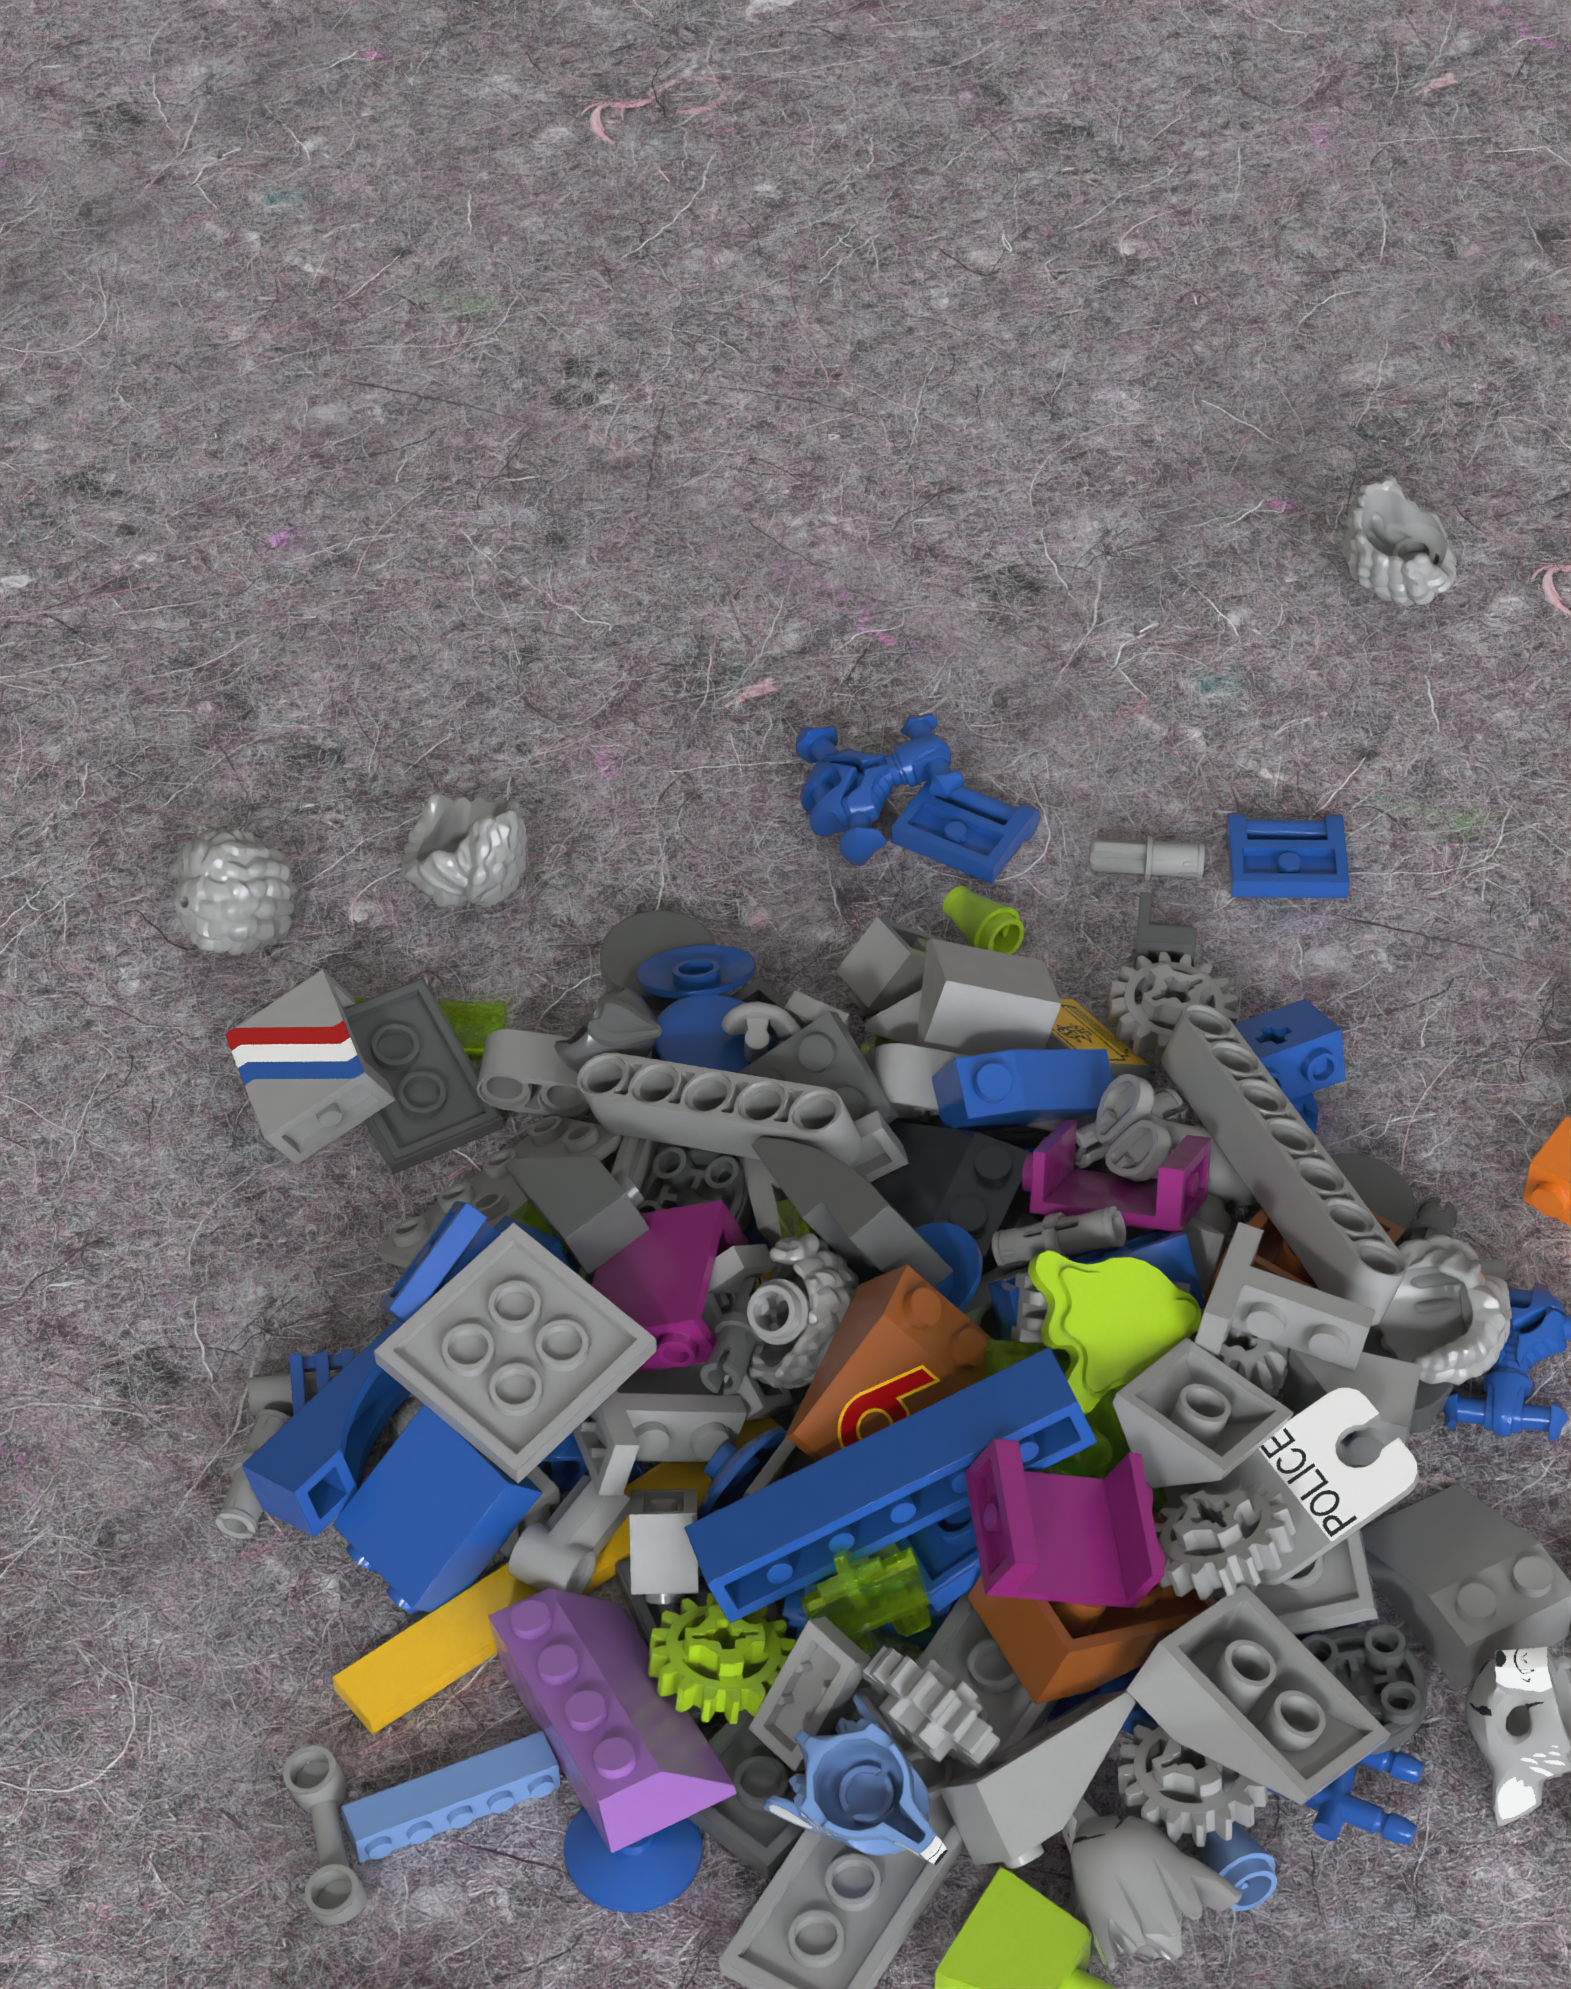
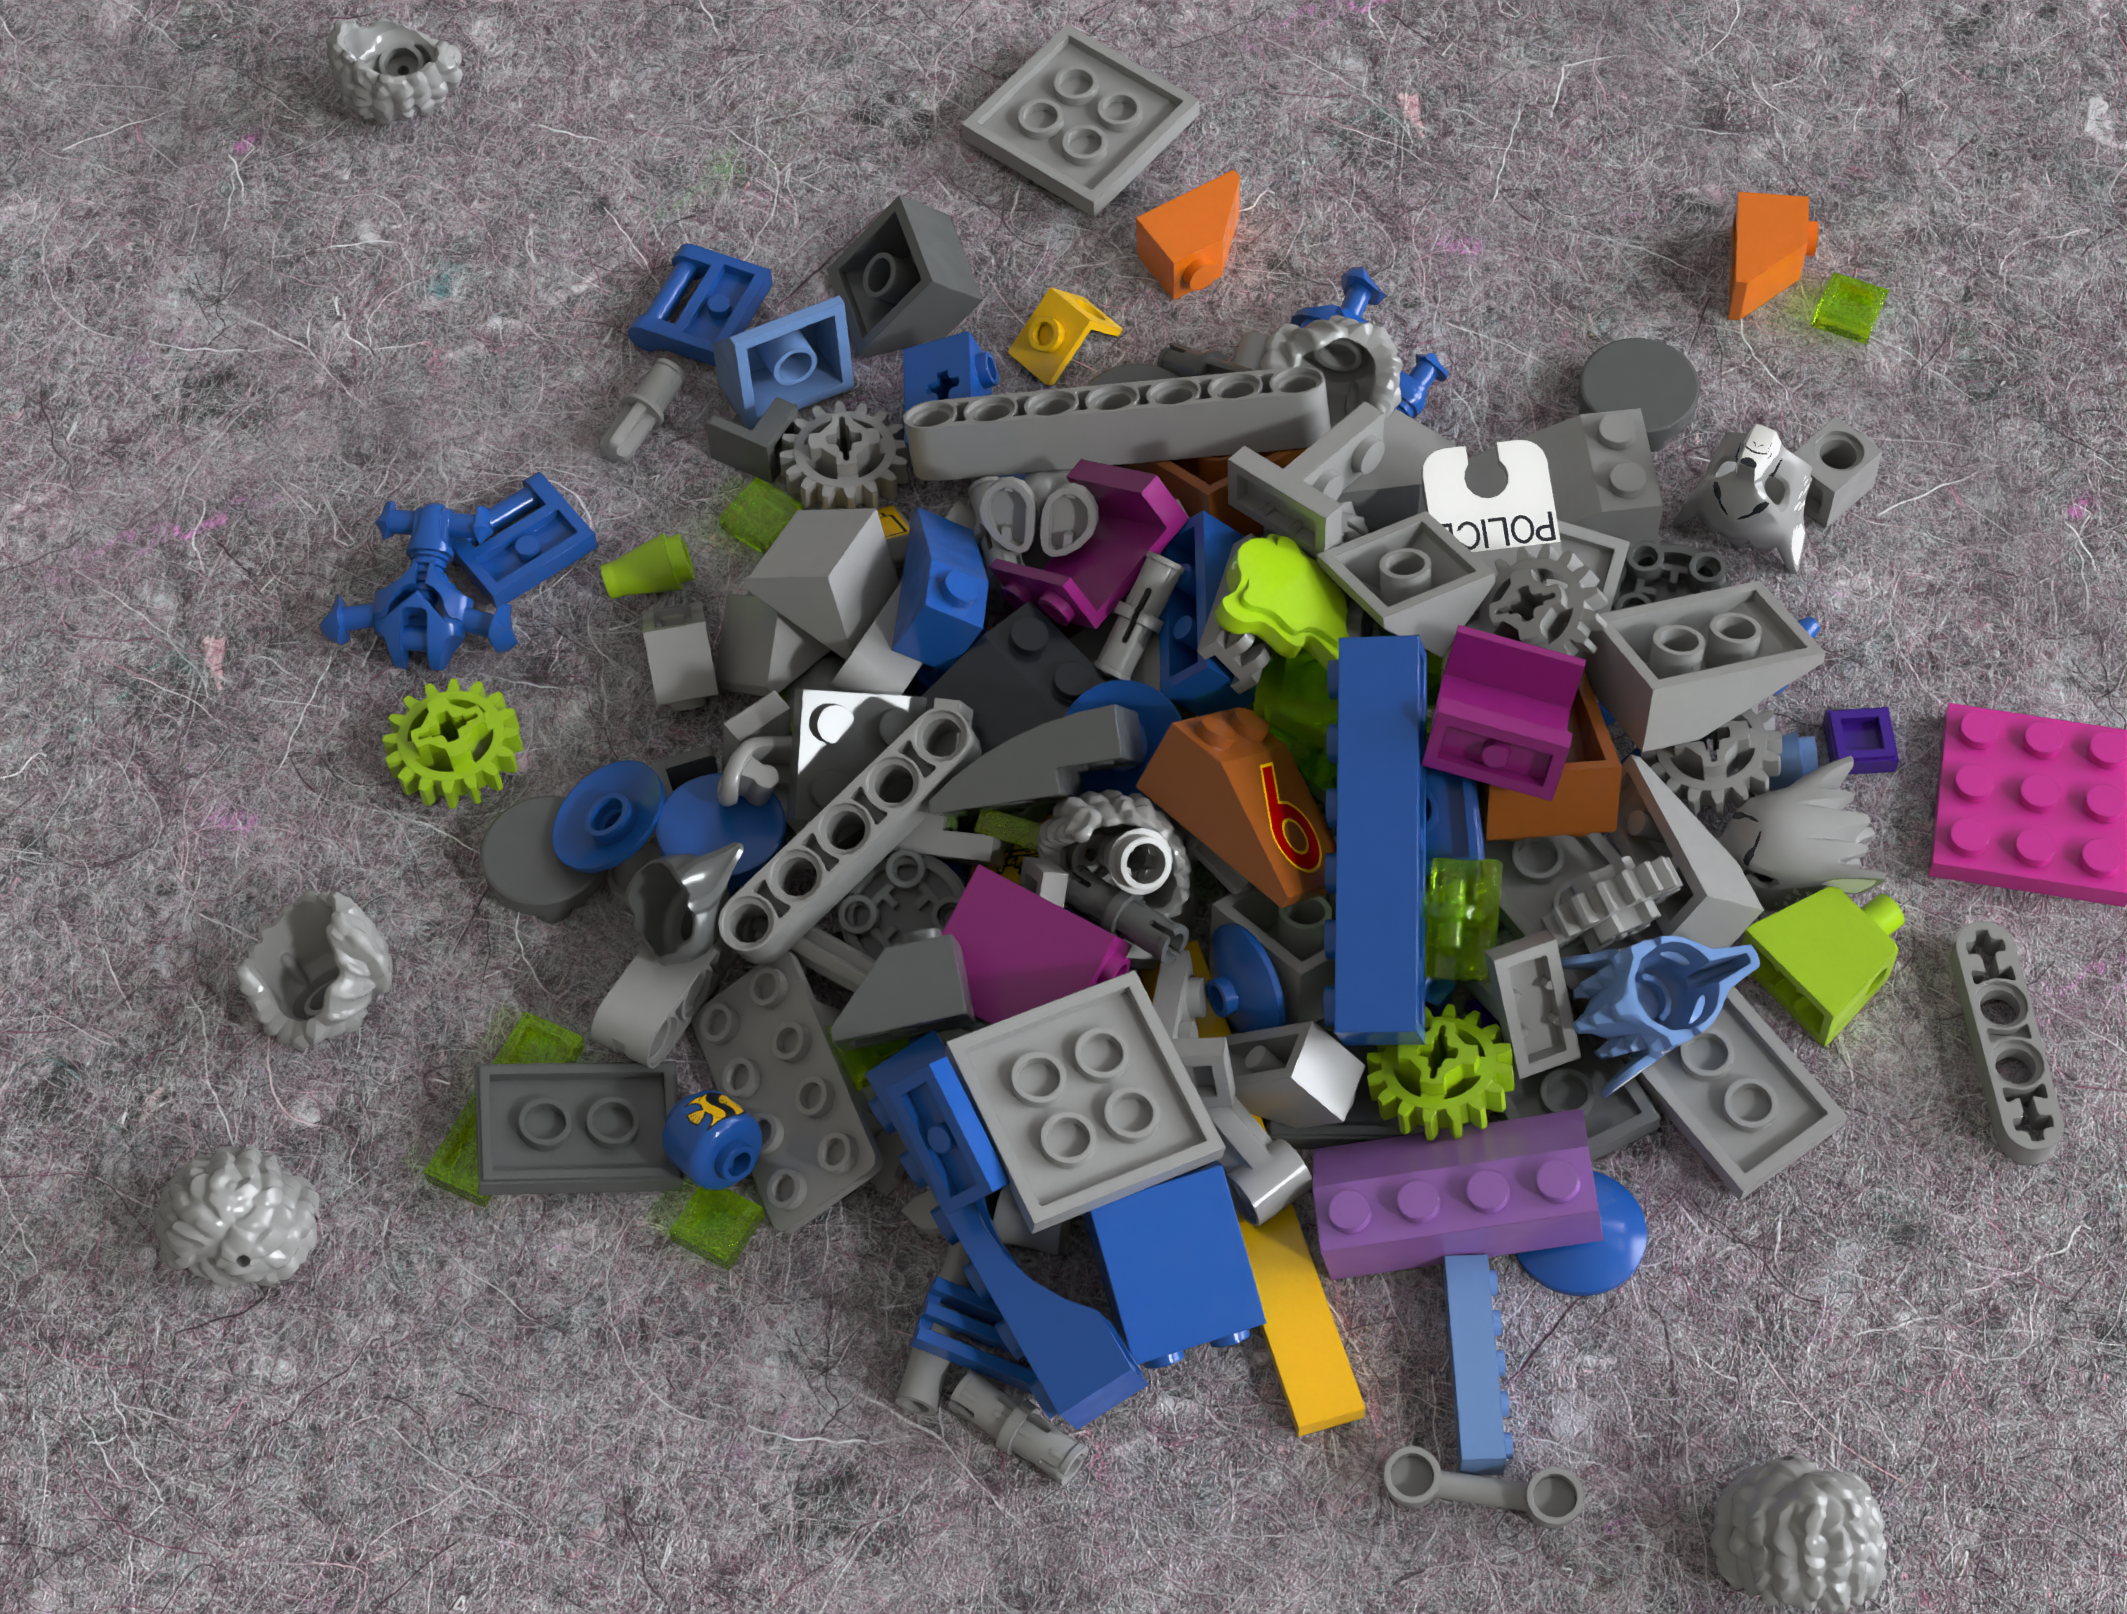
camera: 65 degrees left, 10 degrees up
light grey panel [225,969,396,1165] -> none
none -> lime gear [382,678,523,809]
none -> blue head [662,1090,763,1190]
none -> clear neon green tile [669,1186,765,1271]
none -> medium blue slope [712,295,854,429]
none -> clear neon green tile [719,477,804,555]
none -> dark grey slope [827,195,983,358]
none -> yellow bracket [1008,287,1123,386]
none -> dark purple tile [1822,707,1899,775]

